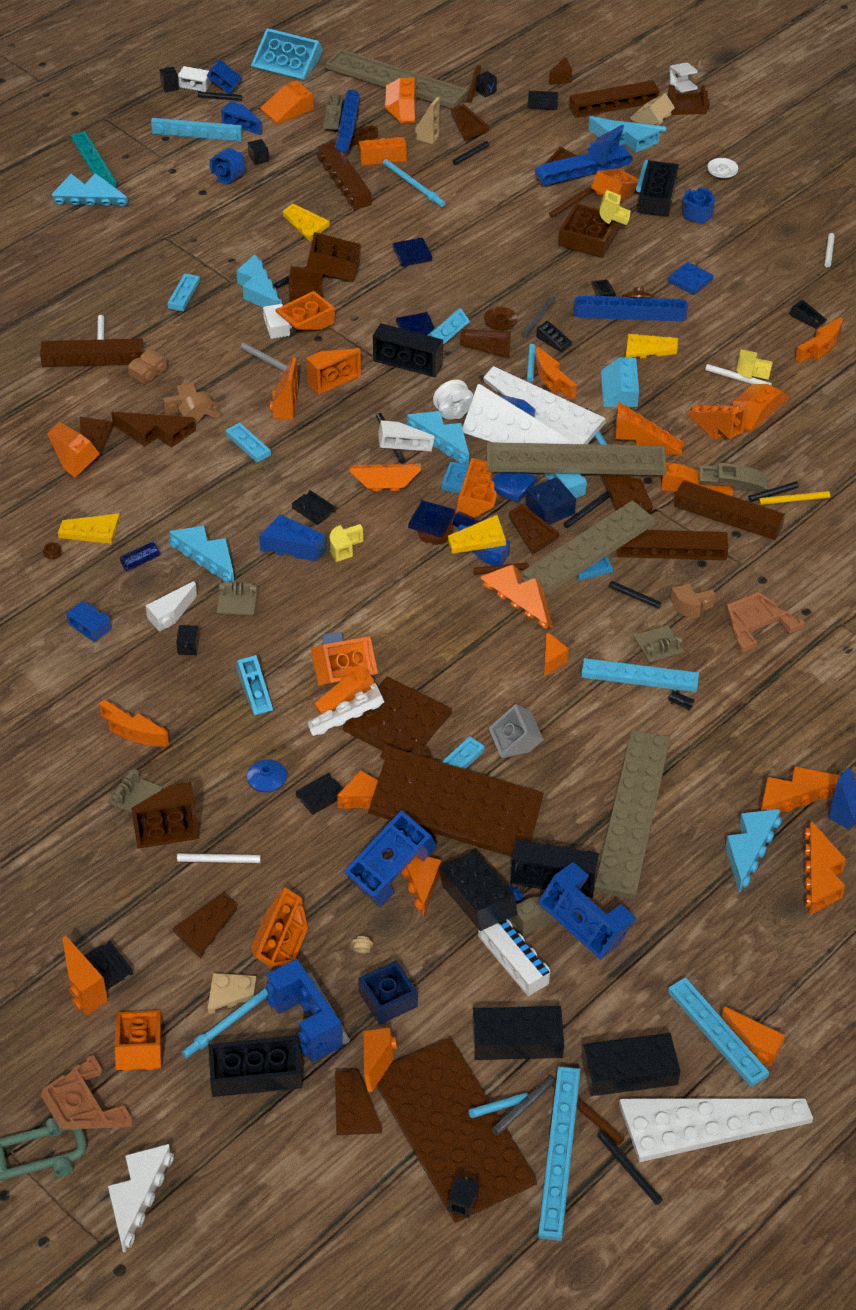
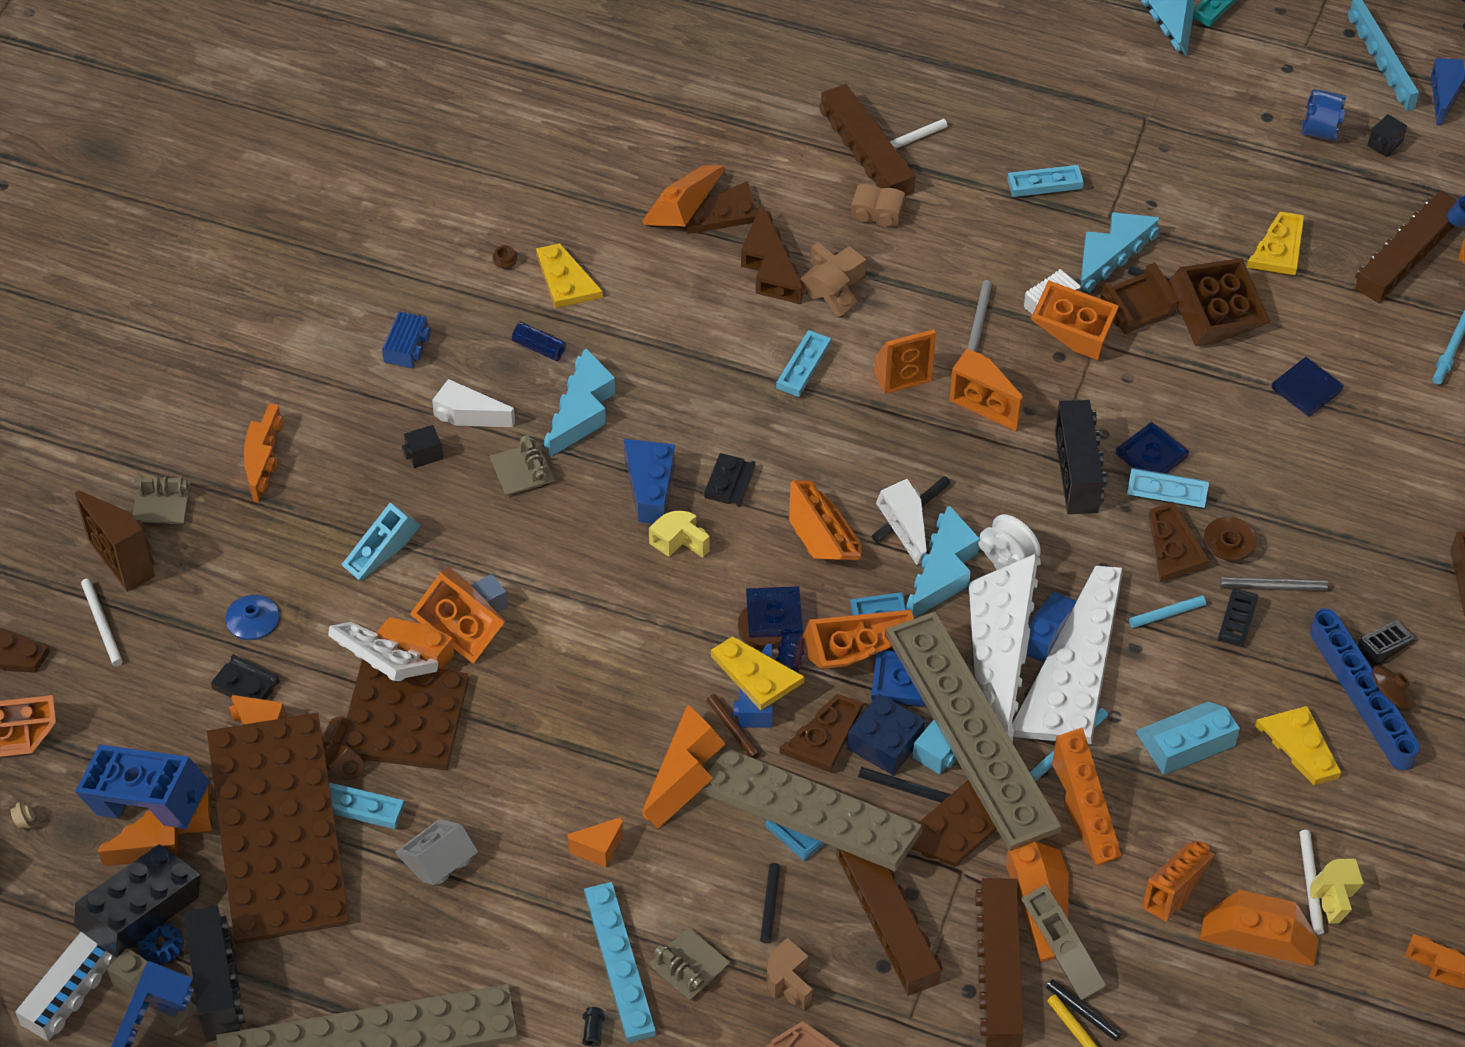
camera: 65 degrees right, 5 degrees up
orange slope [535,346,577,400] -> none

